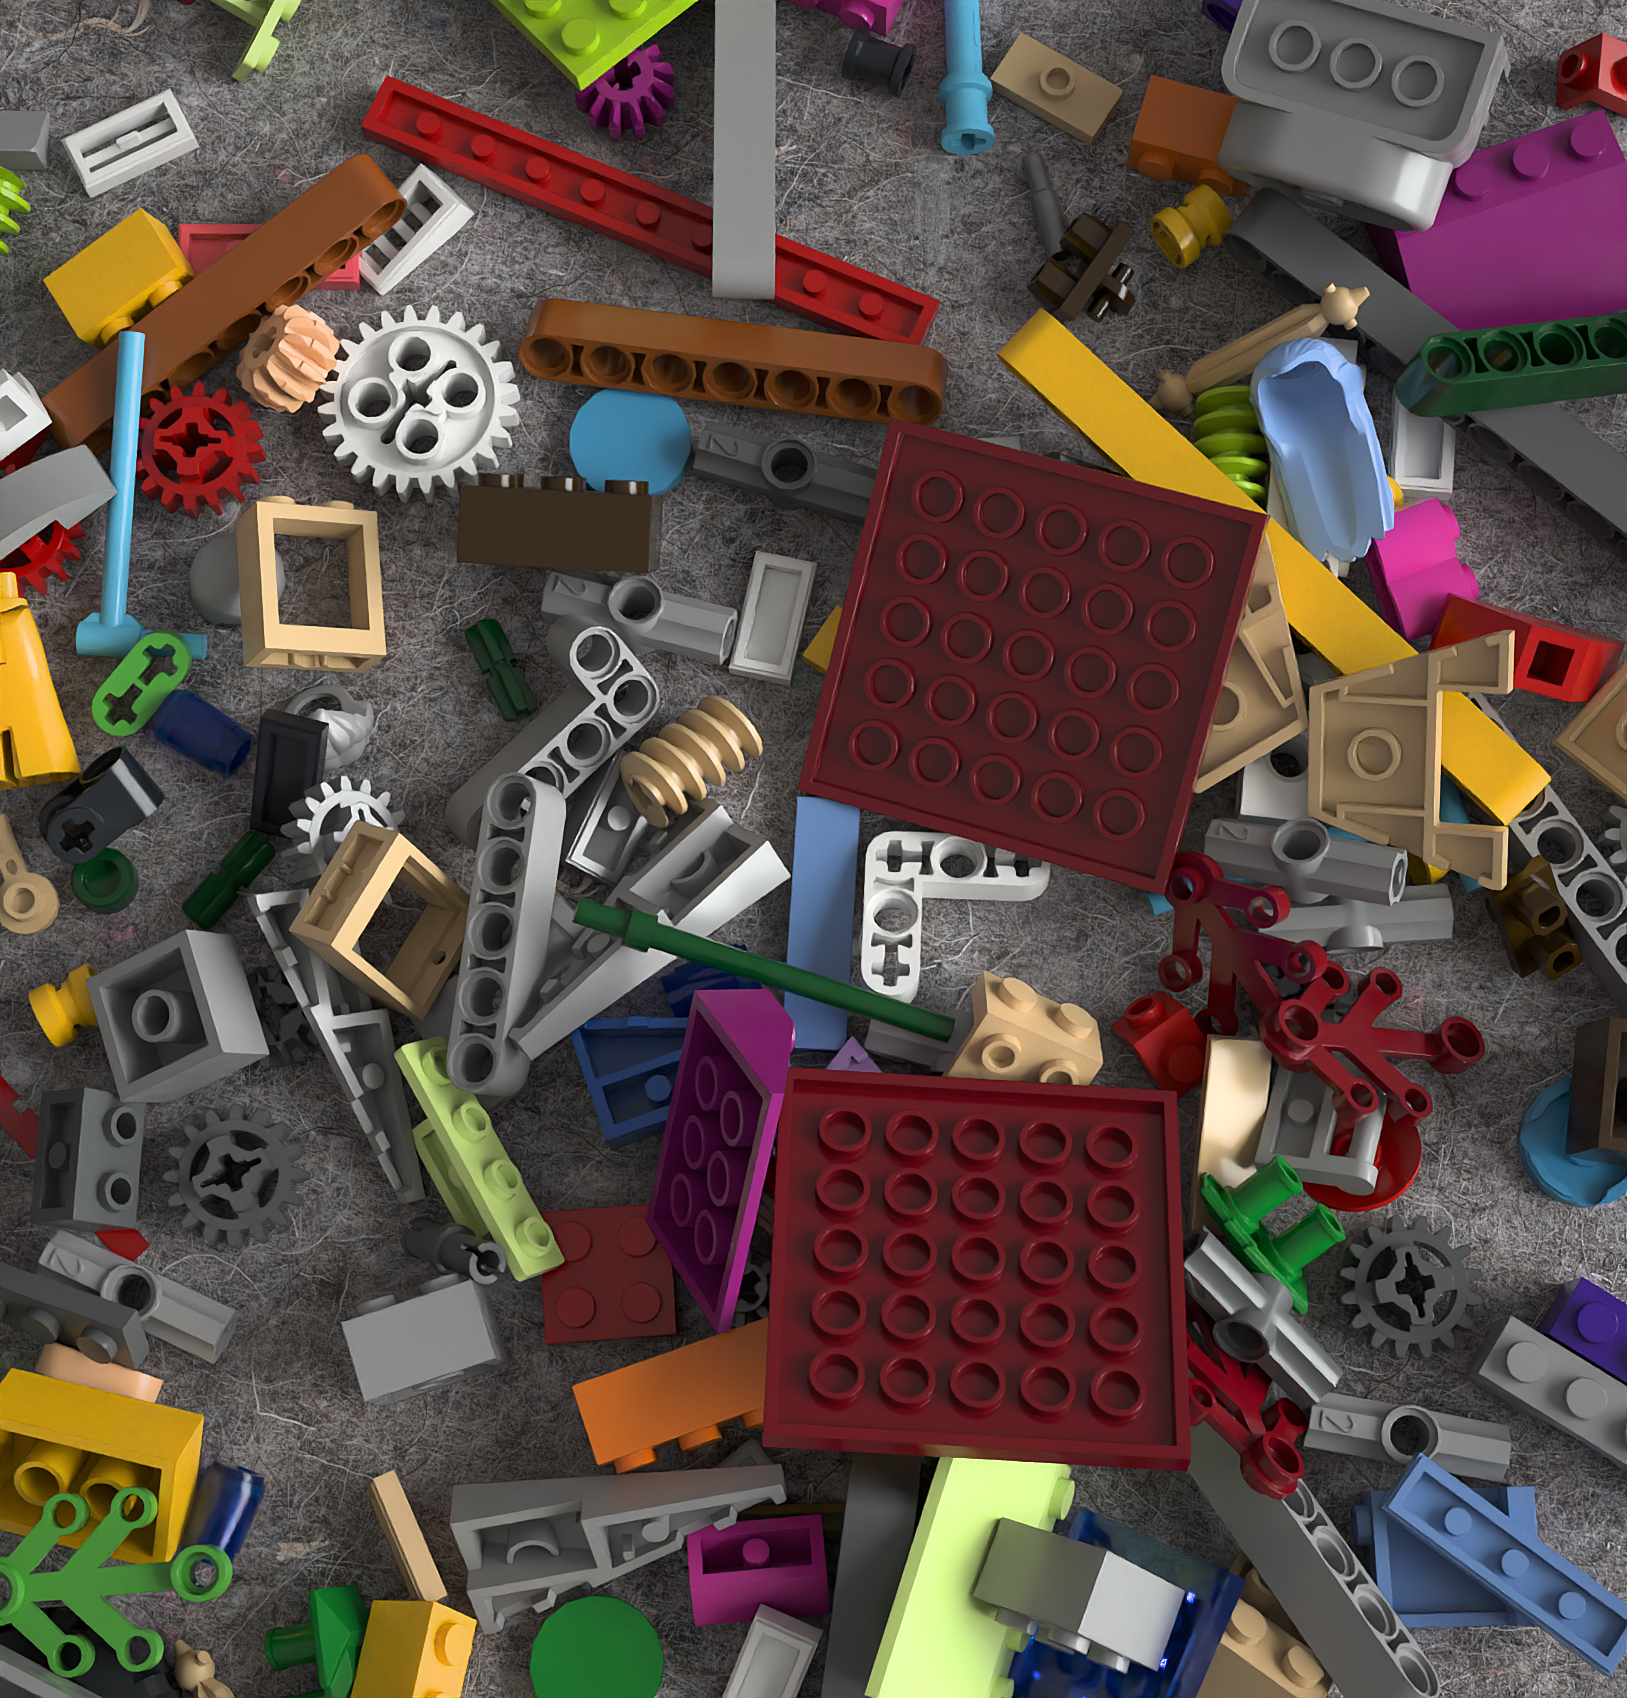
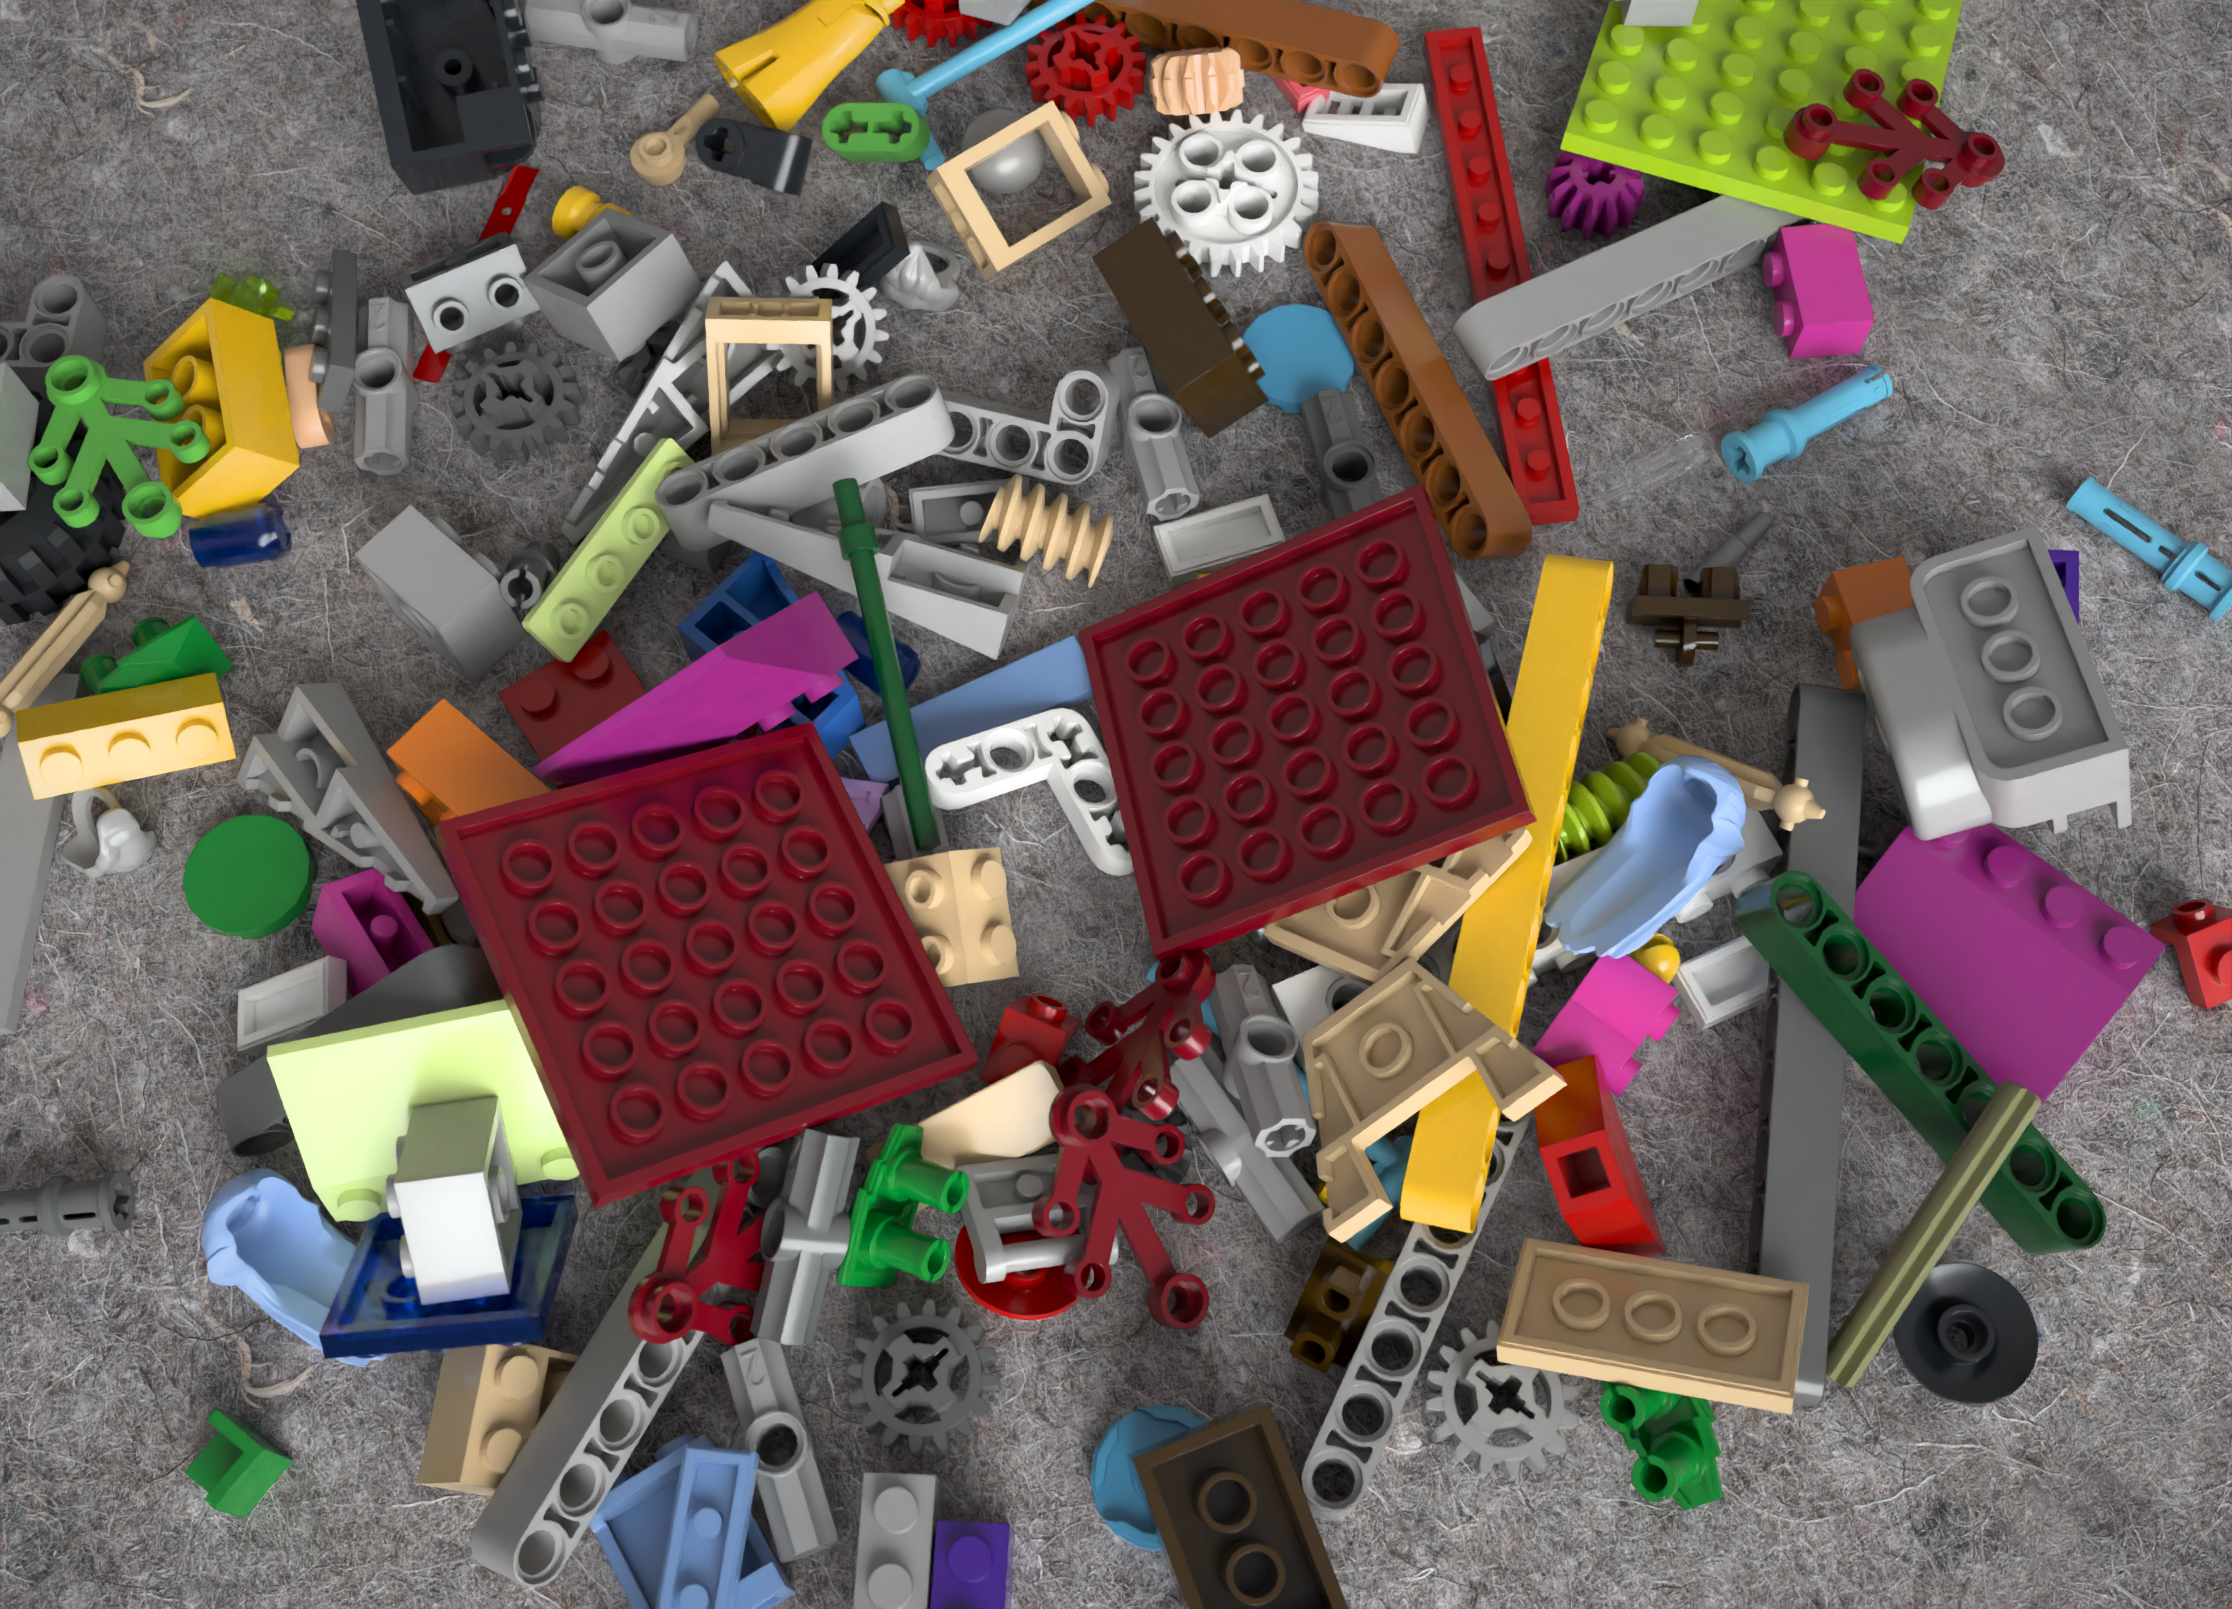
camera: 60 degrees right, 10 degrees down
dark green tile [71,848,139,914] -> none
clear blue piece [150,689,254,778] -> none
dark green piece [181,830,276,930] -> none
tan tile [366,1469,448,1602] -> none
dark green piece [465,618,537,722] -> none
black bush [841,26,917,98] -> none
tan plate [990,32,1124,147] -> none
yellow wheel [1149,184,1233,269] -> none

